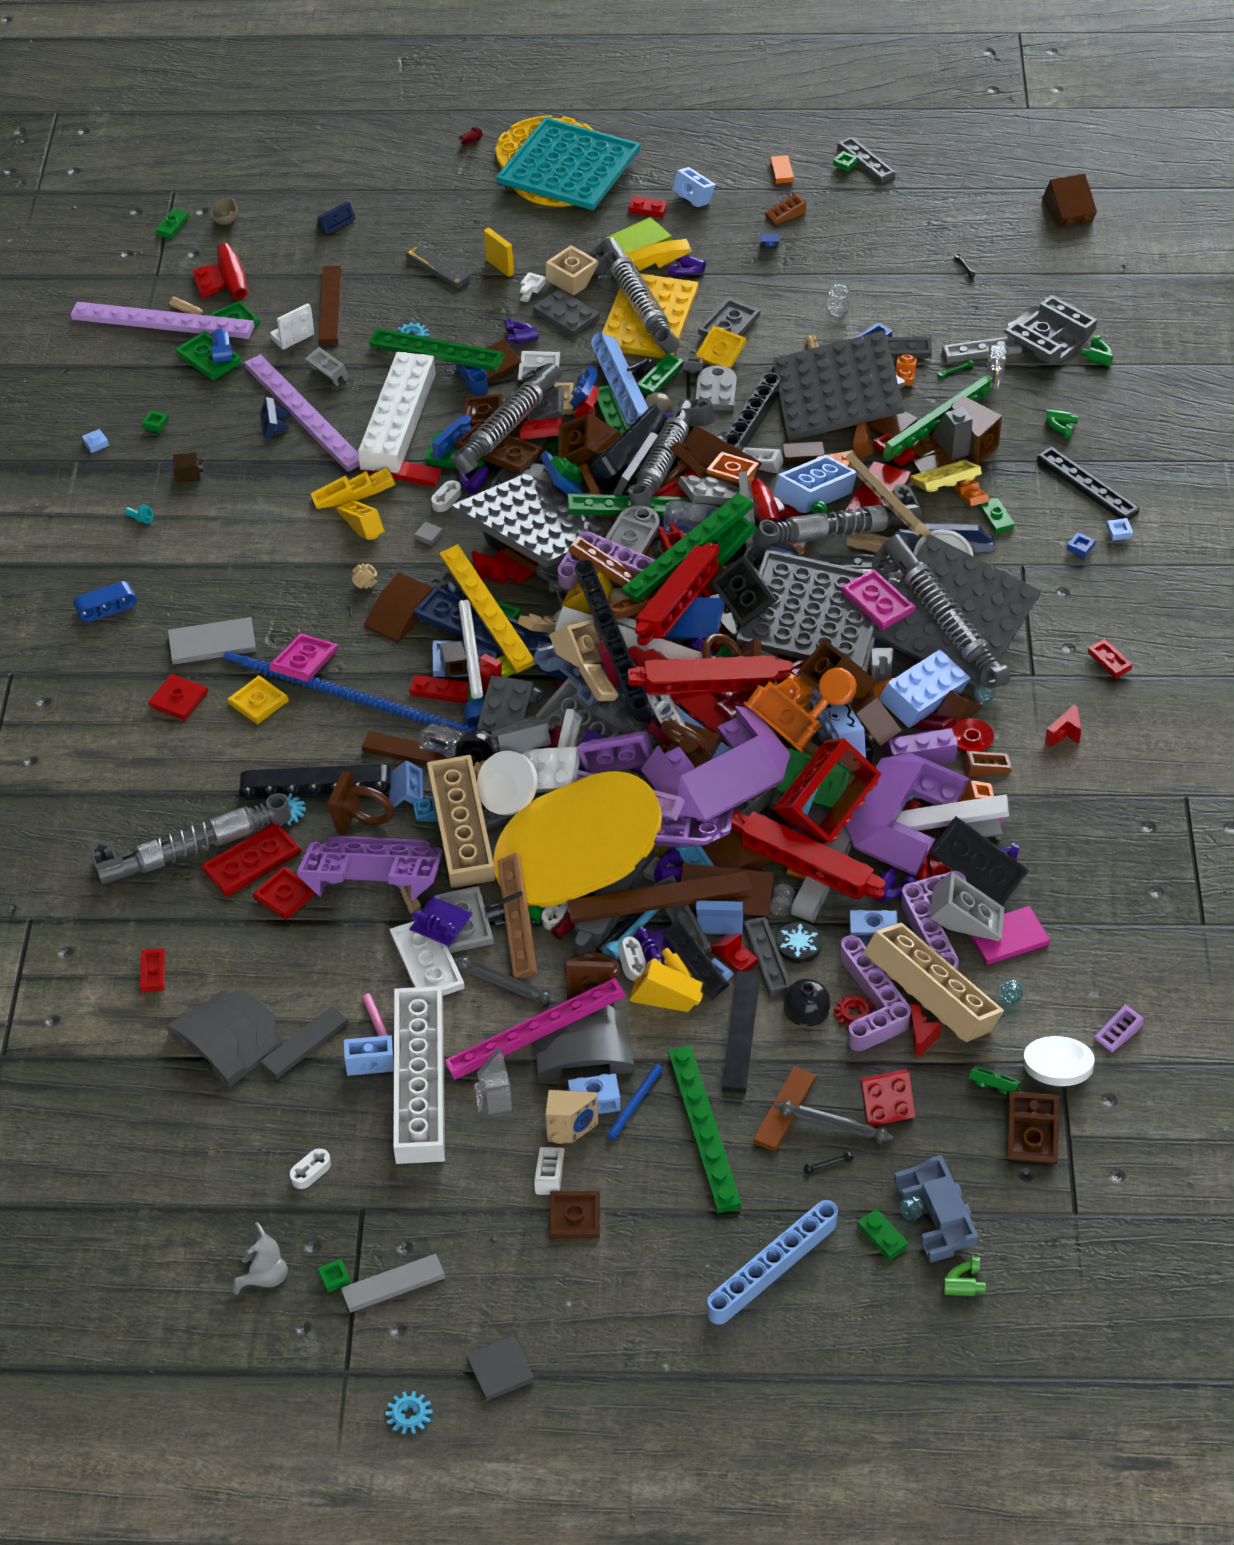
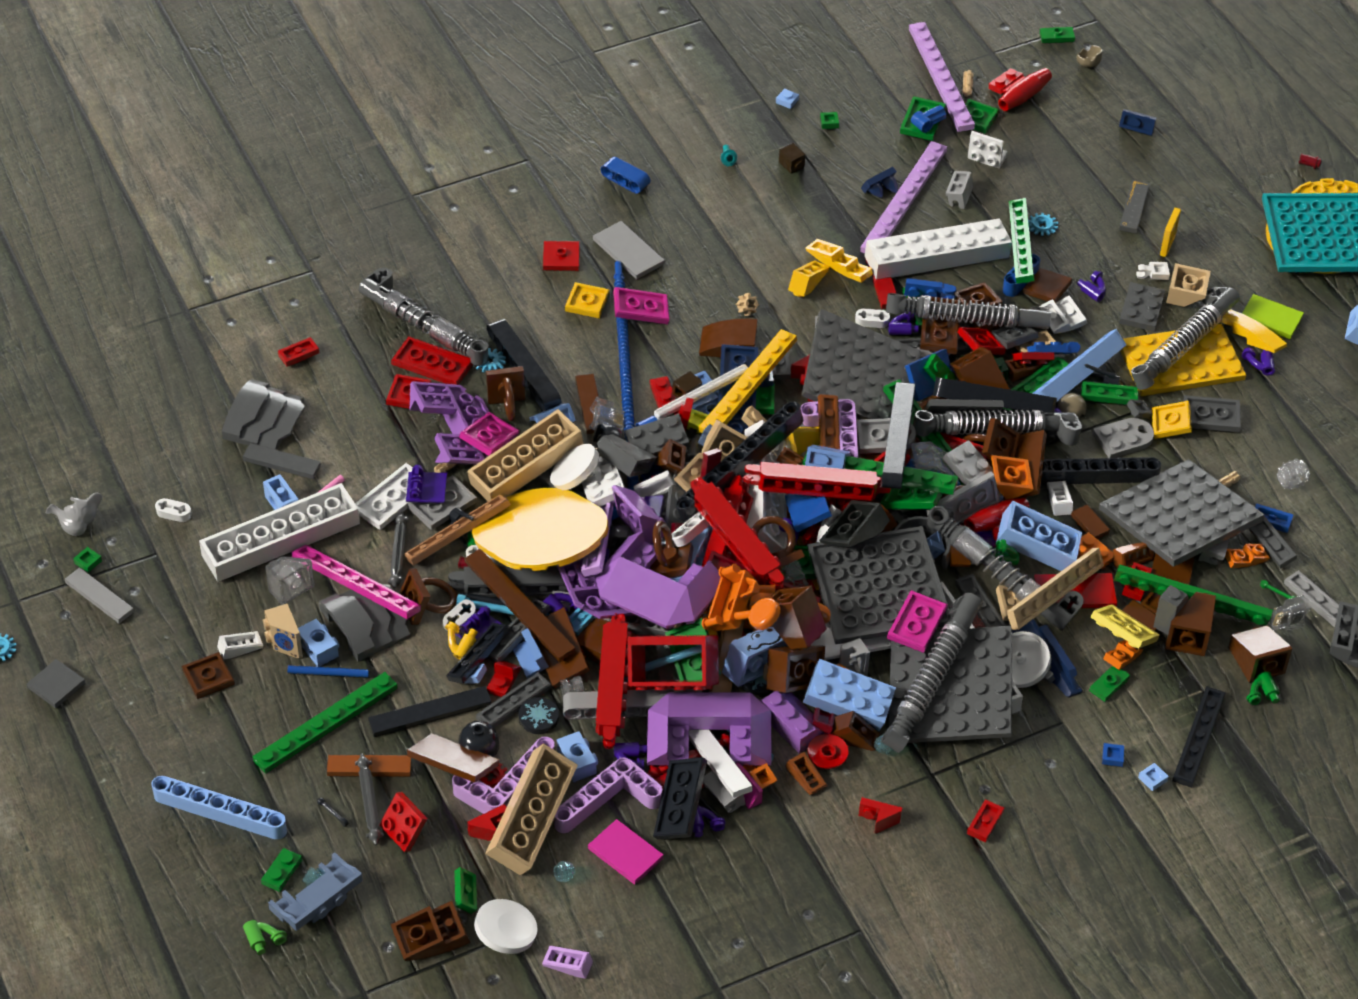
camera: 60 degrees right, 0 degrees up
reddish brown tile [319,266,342,344] -> none
red plate [628,196,668,218] -> none
yellow slope [629,960,703,1012] -> none
blue plate [761,234,780,247] -> none
light grey slope [930,872,1004,941] -> none
none -> tile [407,733,499,783]
none -> dark pink tile [459,412,519,456]
none -> reddish brown slope [657,439,686,474]
none -> medium blue panel [805,445,850,469]
none -> beam [882,382,915,489]
none -> reddish brown slope [1228,625,1292,683]

